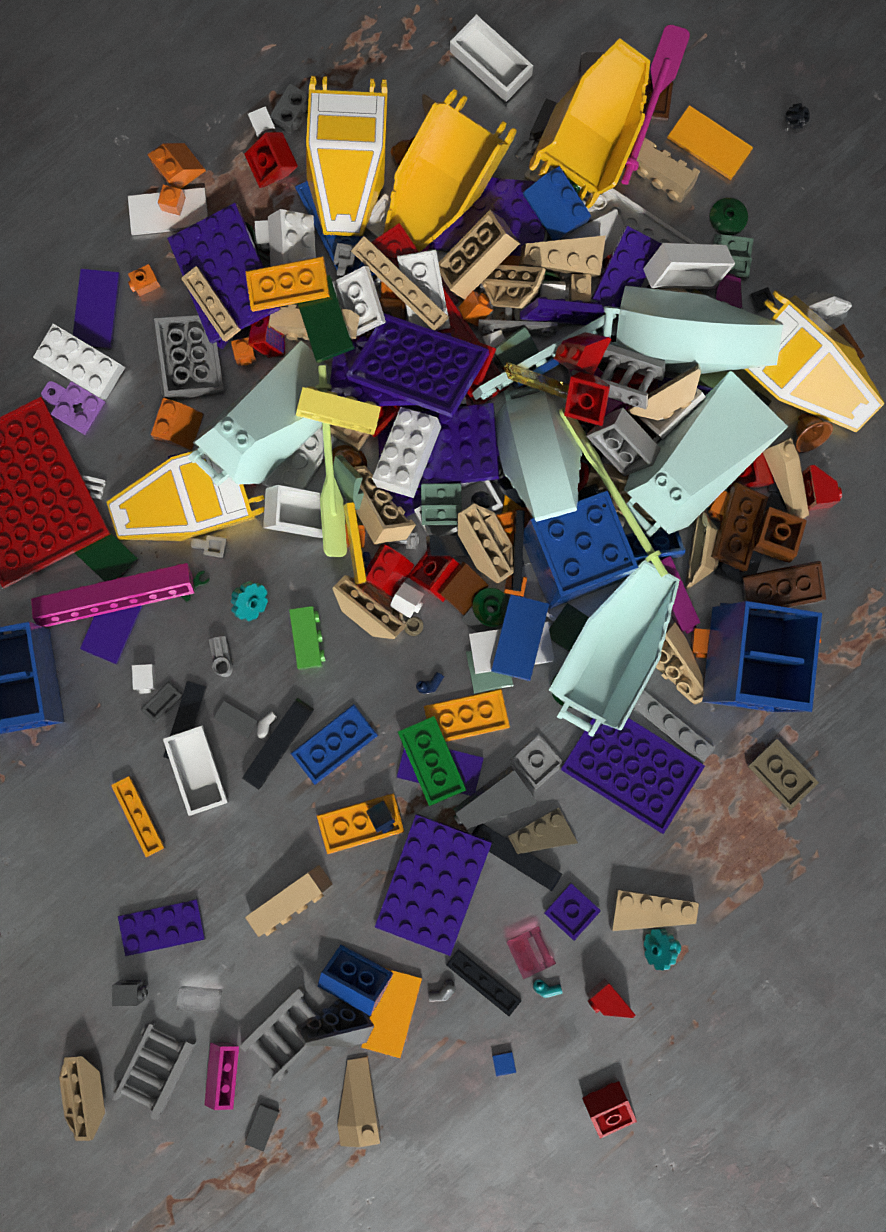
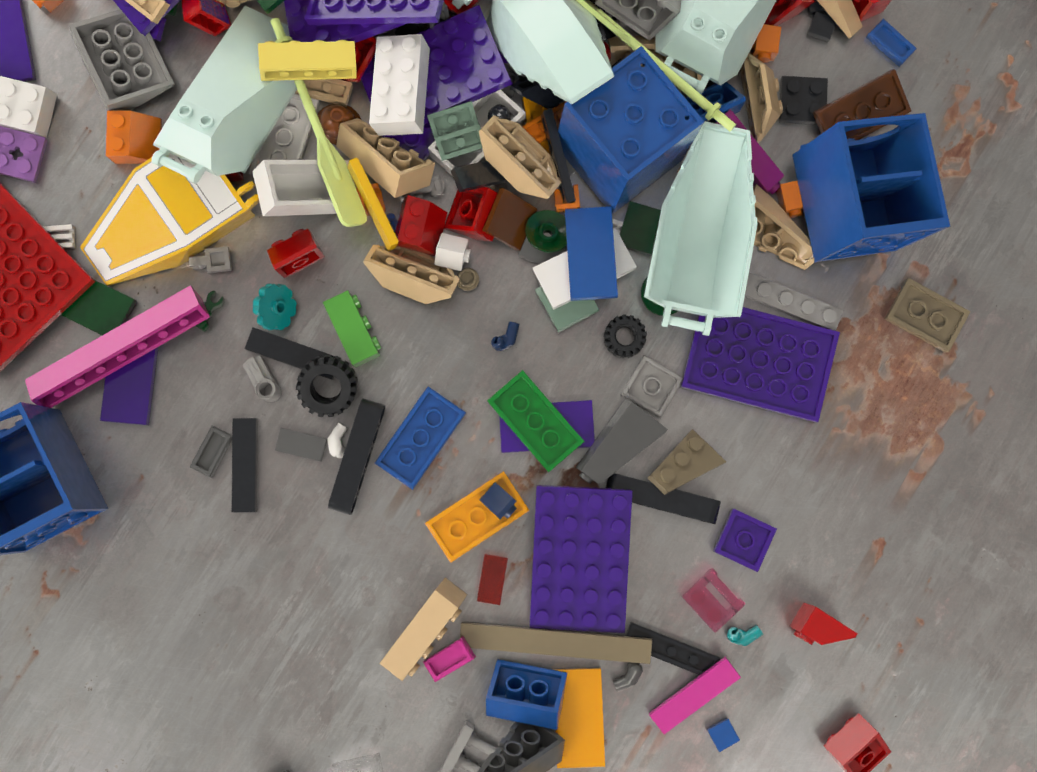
camera: 20 degrees left, 0 degrees up
light orange plate [111,776,165,857] -> none
dark purple plate [118,899,206,956] -> none
white brick [132,664,157,694] -> none
white piece [163,726,229,816] -> none
orange brick [231,337,257,366] -> none
sand green slope [333,455,364,510] -> none
light orange tile [424,689,510,742] -> none
tan wedge [610,889,699,931] -> none
teal plant [644,928,681,971] -> none
reddish brown tile [711,482,768,571] -> none
dark orange brick [753,507,807,563] -> none
none -> black tile [244,327,341,380]
none -> red slope [267,228,325,279]
none -> black tyre [296,355,358,417]
none -> dark pink tile [423,636,476,682]
none -> dark tan tile [460,622,652,664]
none -> clear red tile [477,554,508,605]
none -> black tyre [604,314,647,358]
none -> dark pink tile [649,657,741,734]
none -> blue tile [866,18,917,67]

